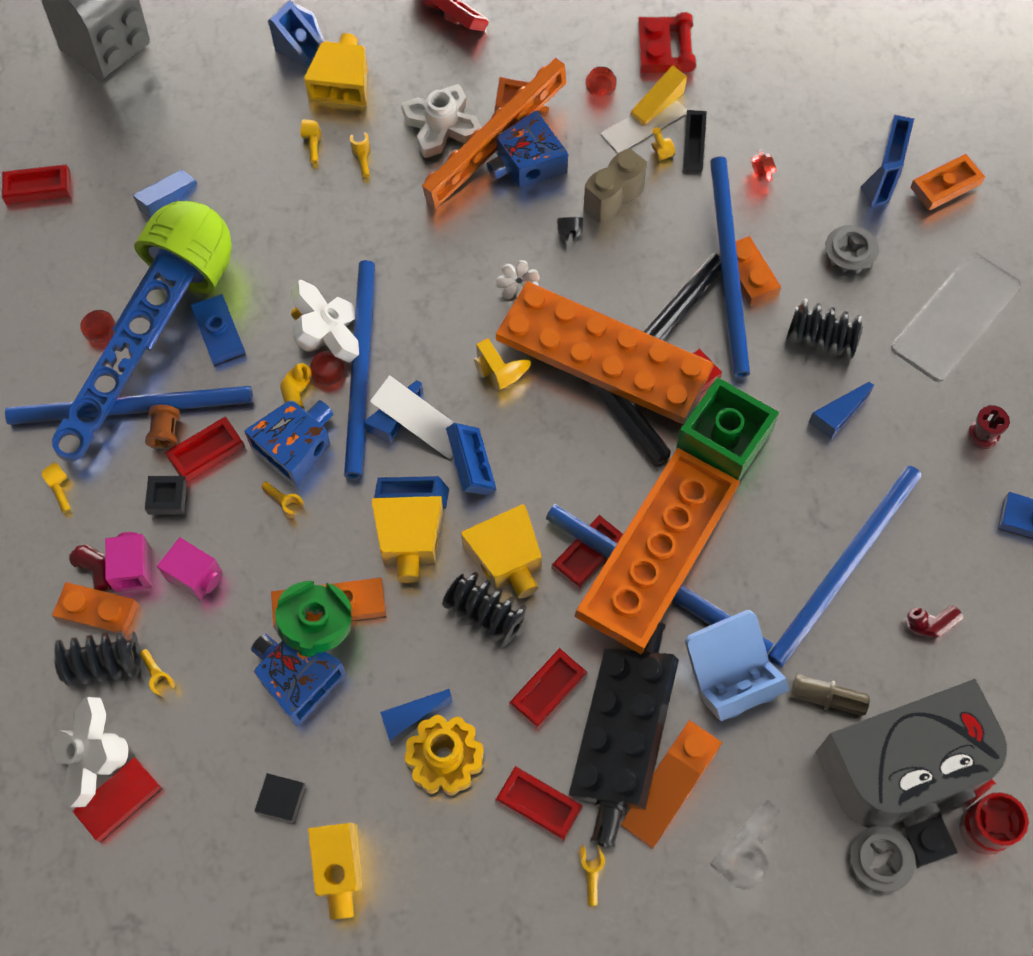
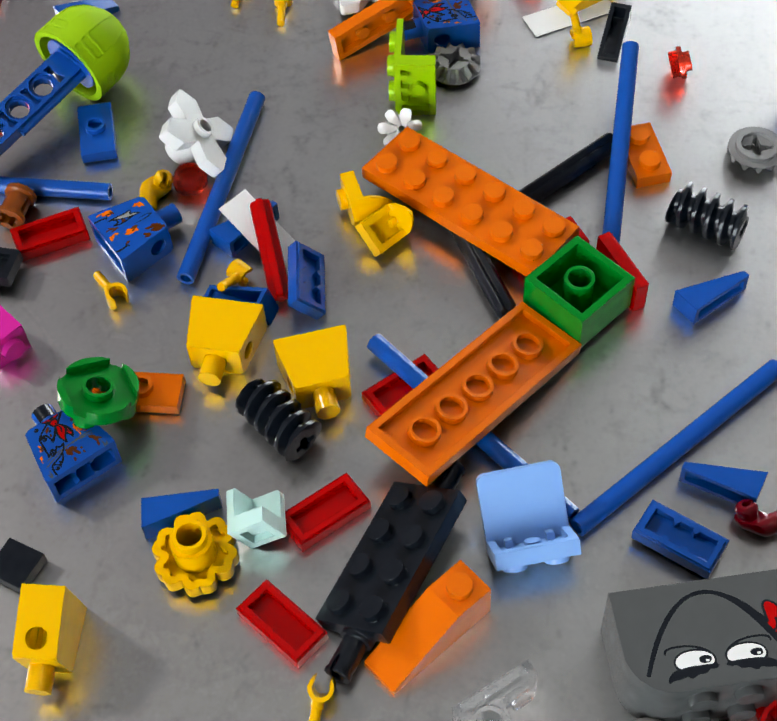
camera: 15 degrees right, 10 degrees down
black hinge [557,217,583,241] -> none
dark tan brick [583,149,647,223] -> none
dark tan axle [790,673,870,716] -> none
none -> yellow hand [217,258,253,292]
none -> light aqua panel [226,488,287,549]
none -> red axle [250,198,288,302]
none -> yellow plate [355,203,414,257]
none -> lime bracket [387,18,437,115]
none -> light grey gear [429,42,481,85]
none -> red tile [596,232,649,312]
none -> blue plate [631,500,730,579]
none -> blue piece [679,462,768,504]

